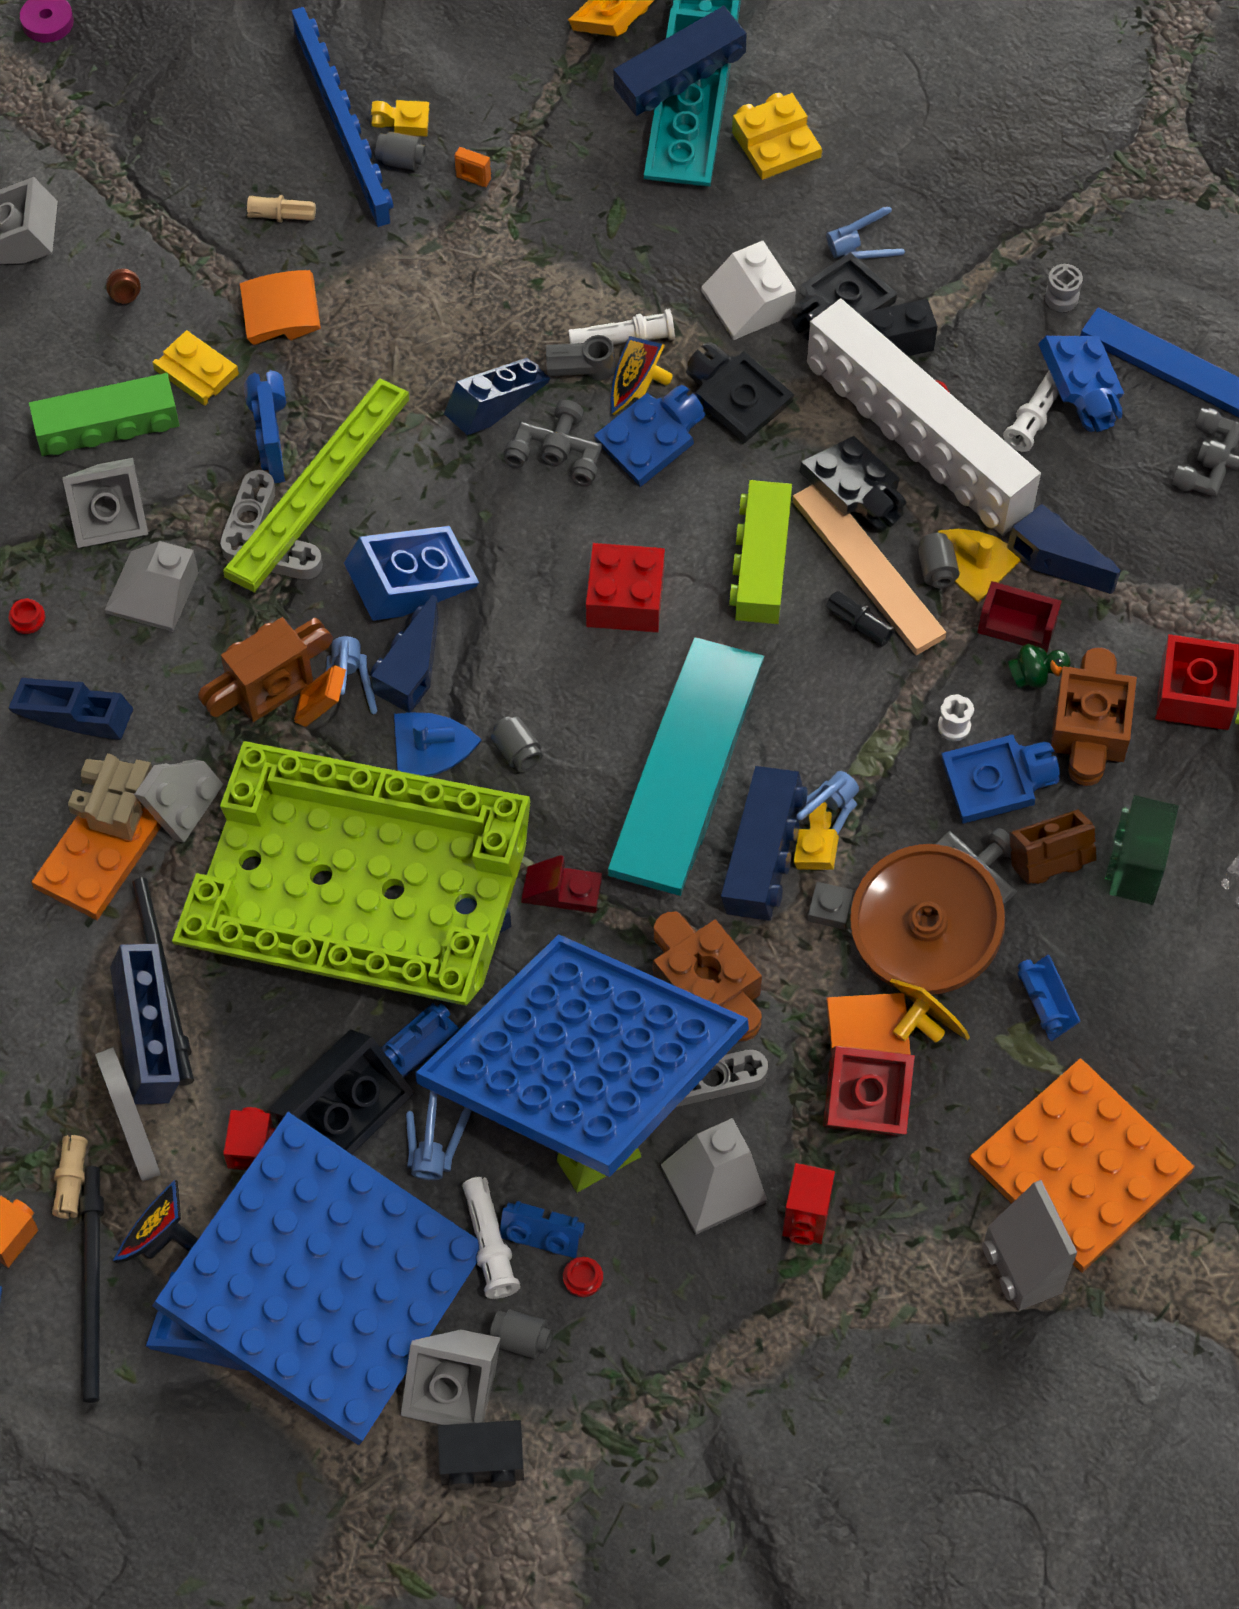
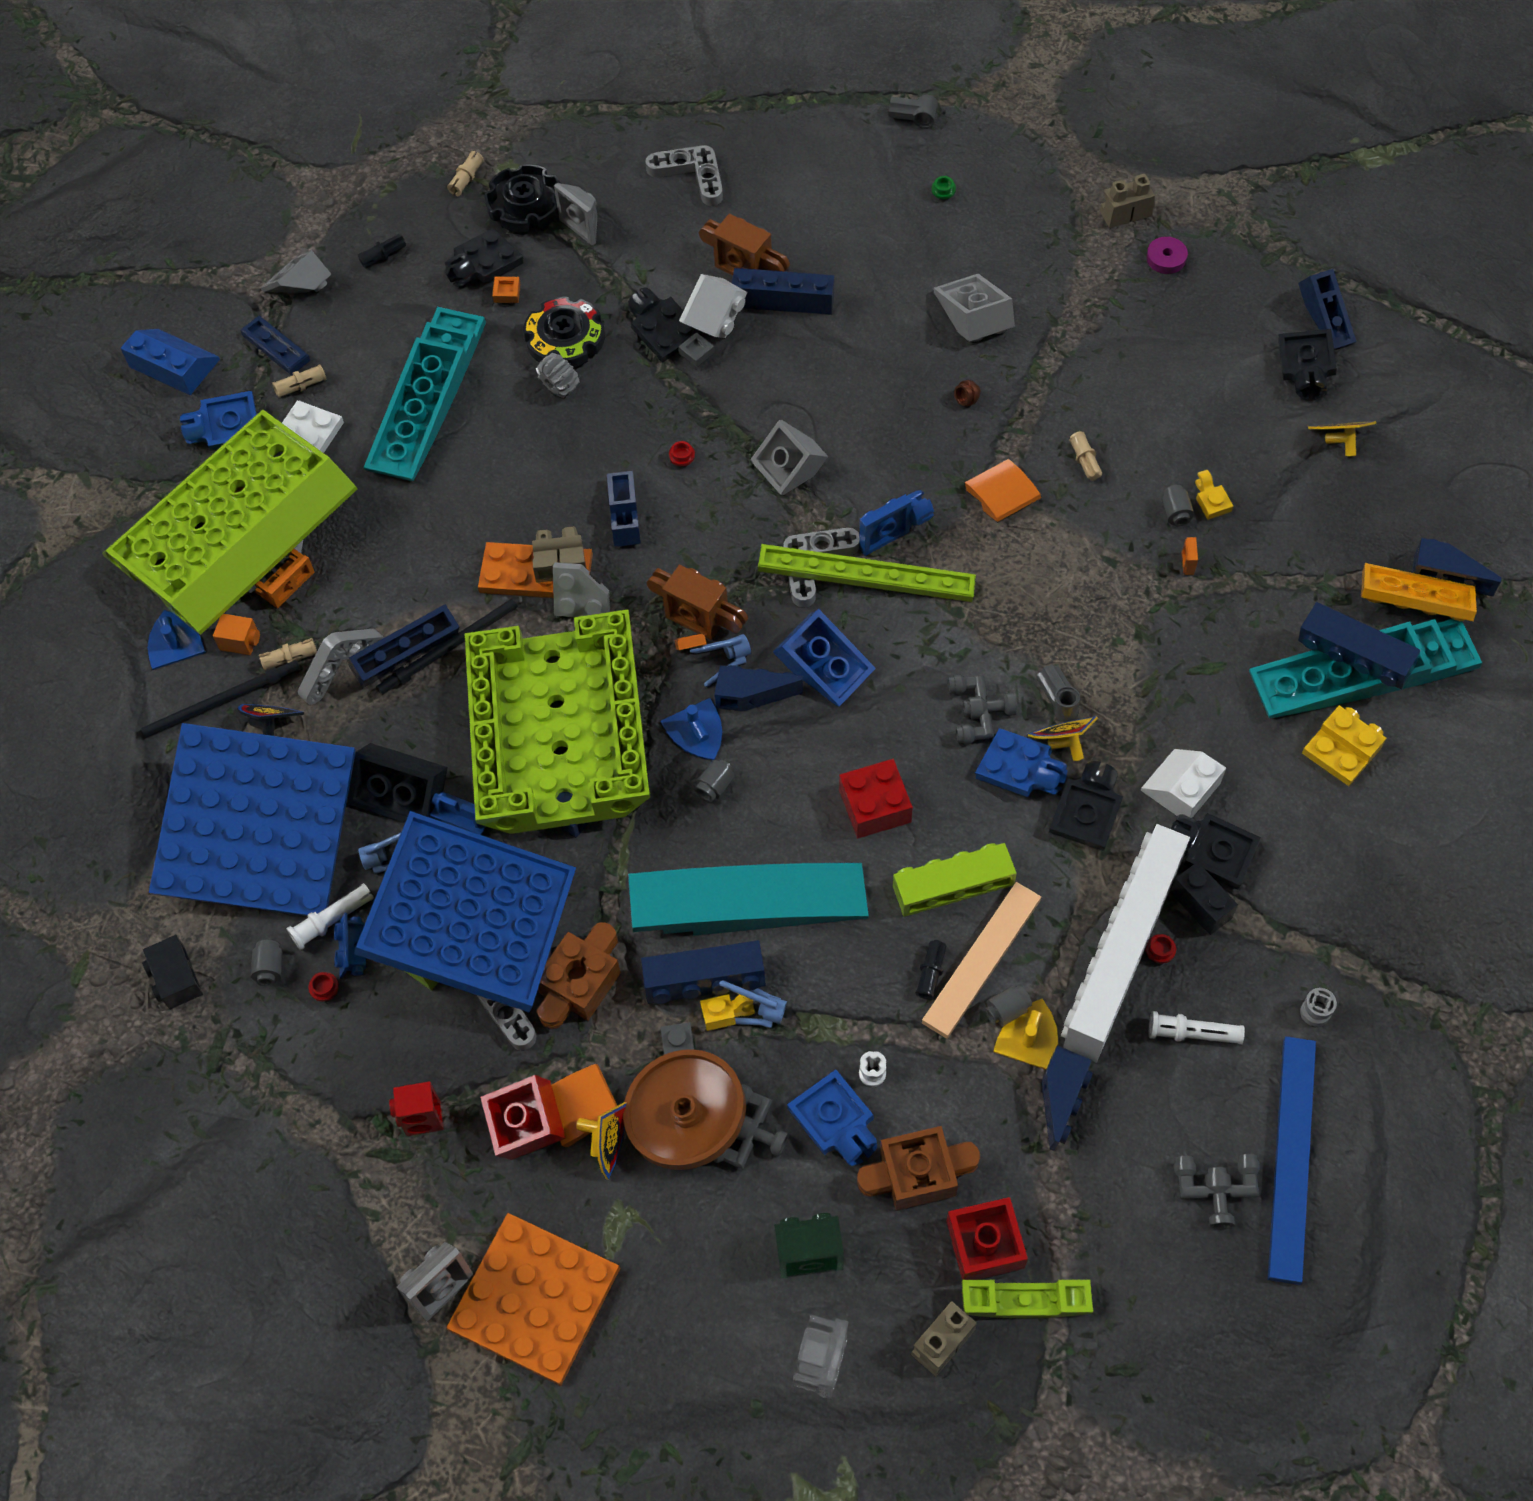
camera: 70 degrees right, 0 degrees up
bright green brick [29,373,180,456] -> none
light grey slope [105,541,199,632] -> none
yellow plate [152,330,239,406] -> none
red brick [224,1107,276,1170] -> none
blue plate [291,7,394,227] -> none
light grey slope [401,1330,501,1425] -> none
dark blue slope [444,358,550,435] -> none
dark red slope [521,855,602,913] -> none
white pin [568,309,675,345] -> none
light grey slope [661,1118,767,1235] -> none
black plate [799,436,907,530] -> none
medium blue plant [826,207,905,259] -> none
dark red panel [977,581,1062,653] -> none
dark green animal [1008,644,1071,688] -> none
reddish brown brick [1009,809,1097,884] -> none
blue hinge [1017,955,1081,1041] -> none
blue plate [1038,336,1124,432] -> none

